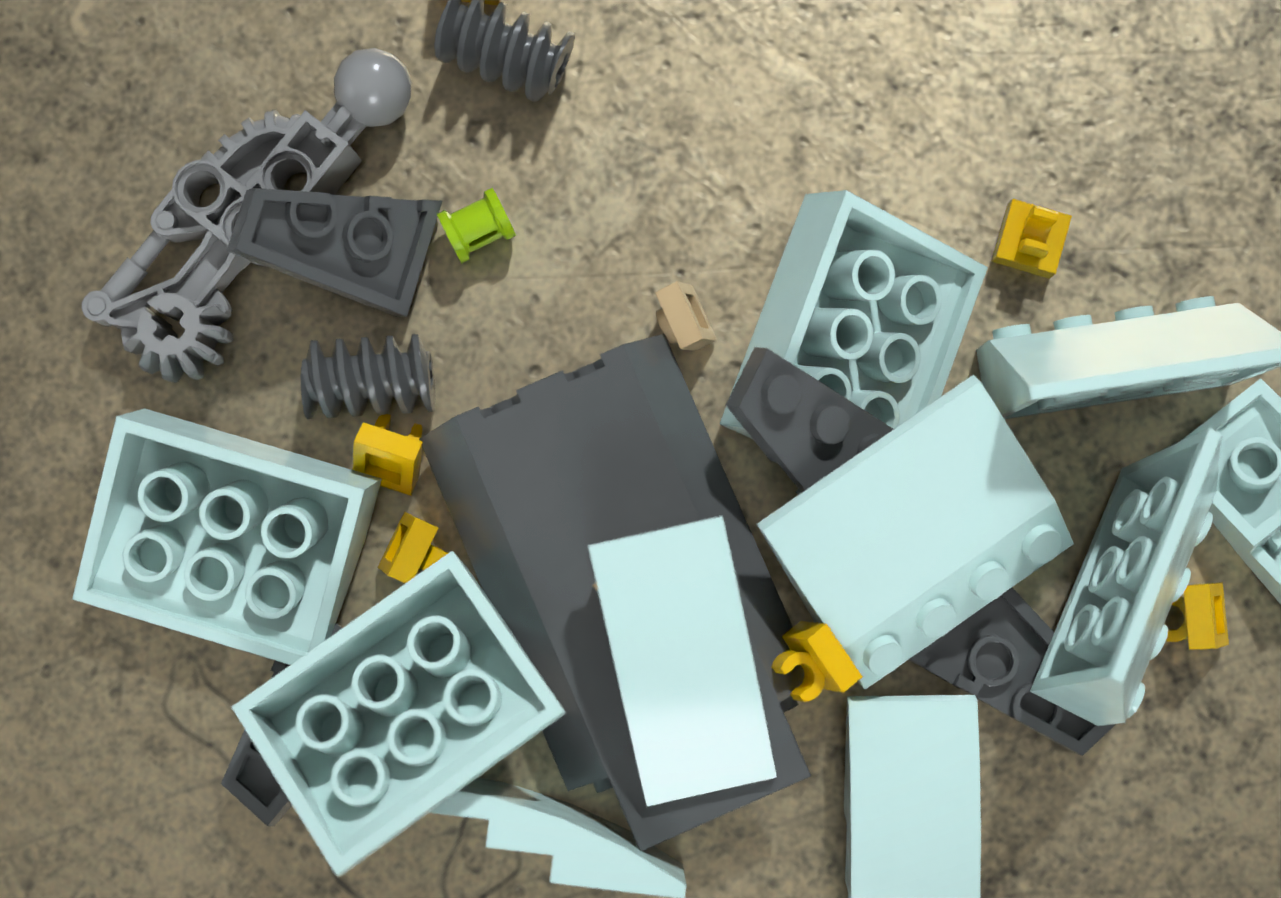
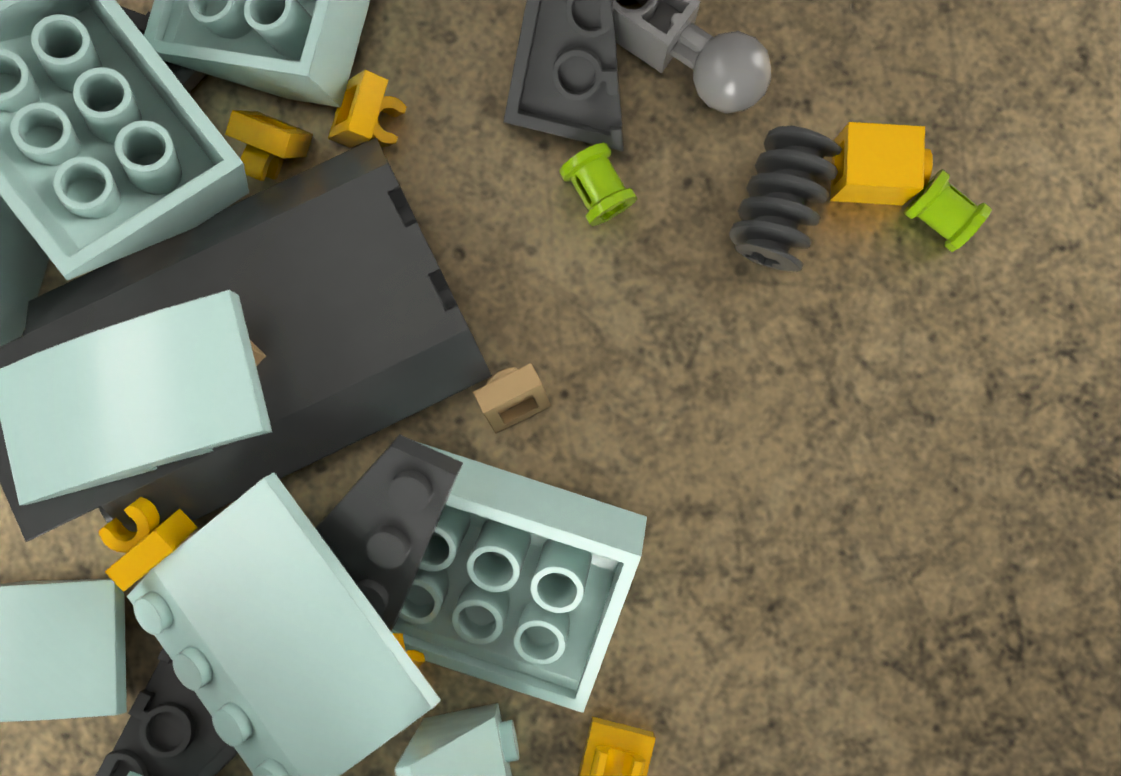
camera: 85 degrees right, 0 degrees up
dark grey piece [301,334,435,419] -> none

